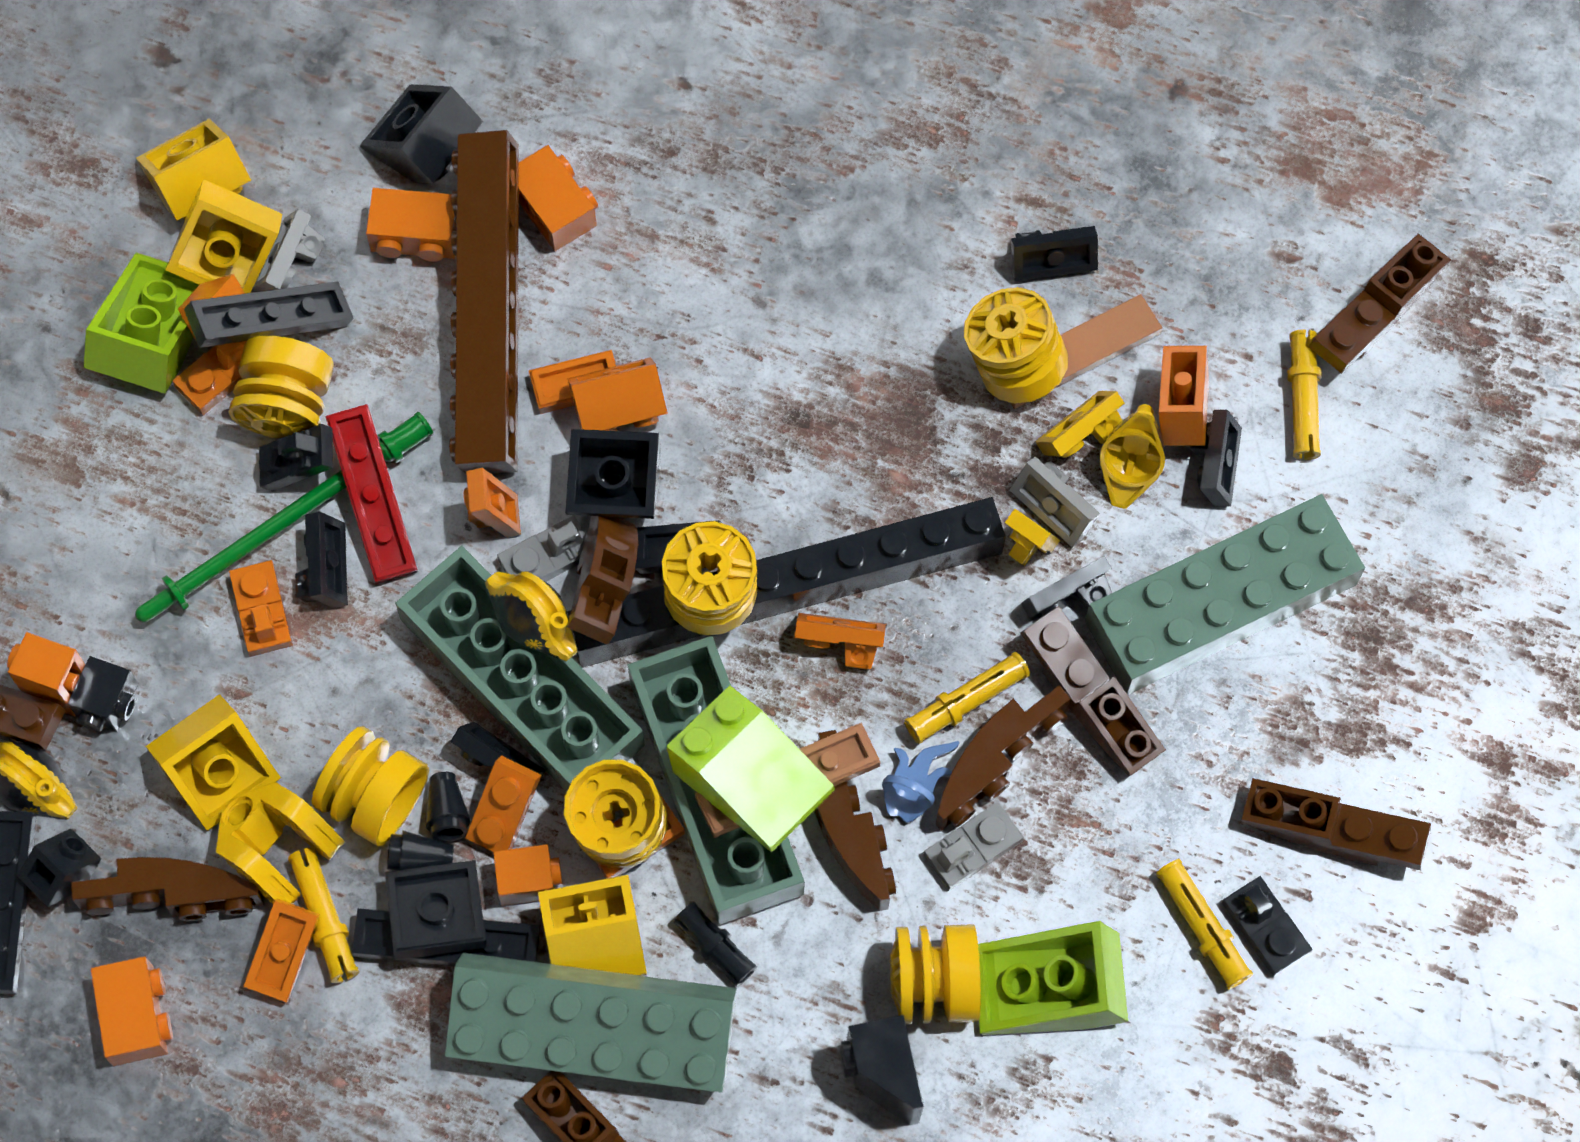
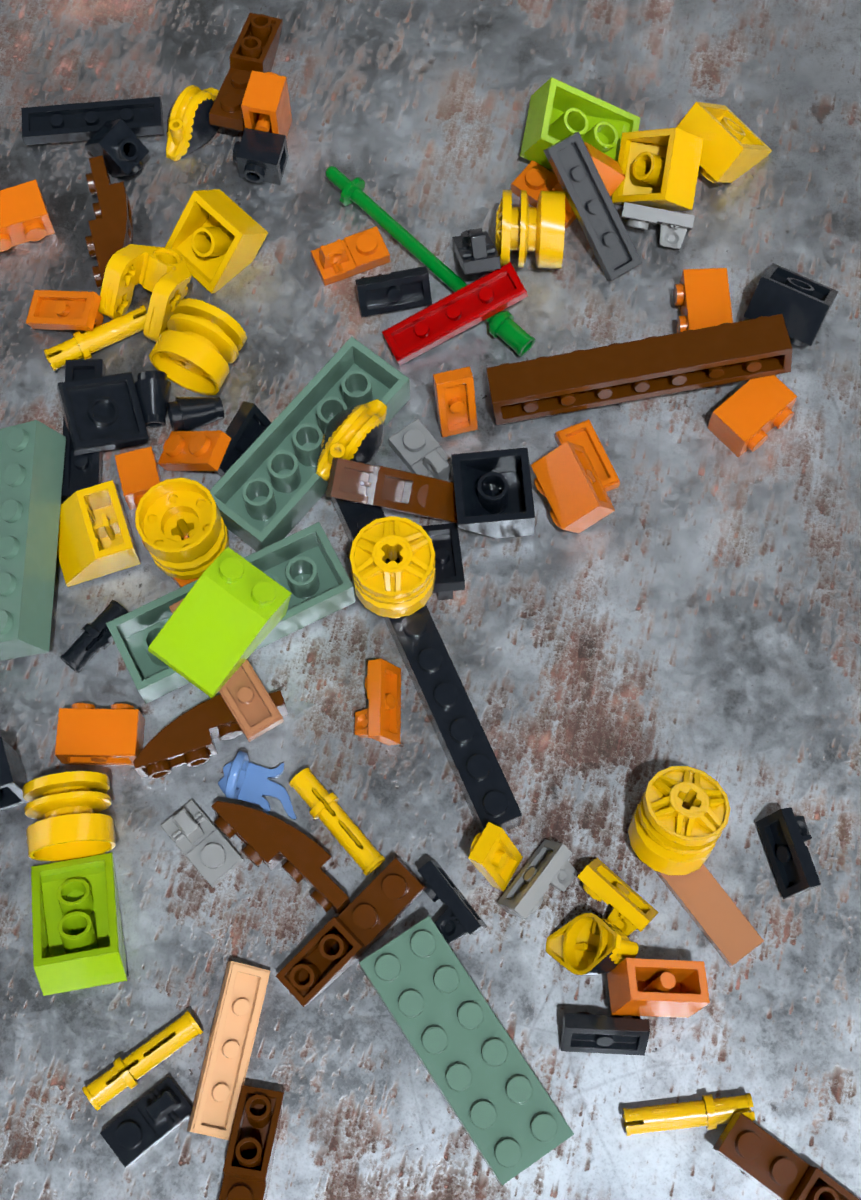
camera: 85 degrees right, 0 degrees up
none -> orange brick [55,703,145,766]
none -> light nougat tile [187,961,270,1141]

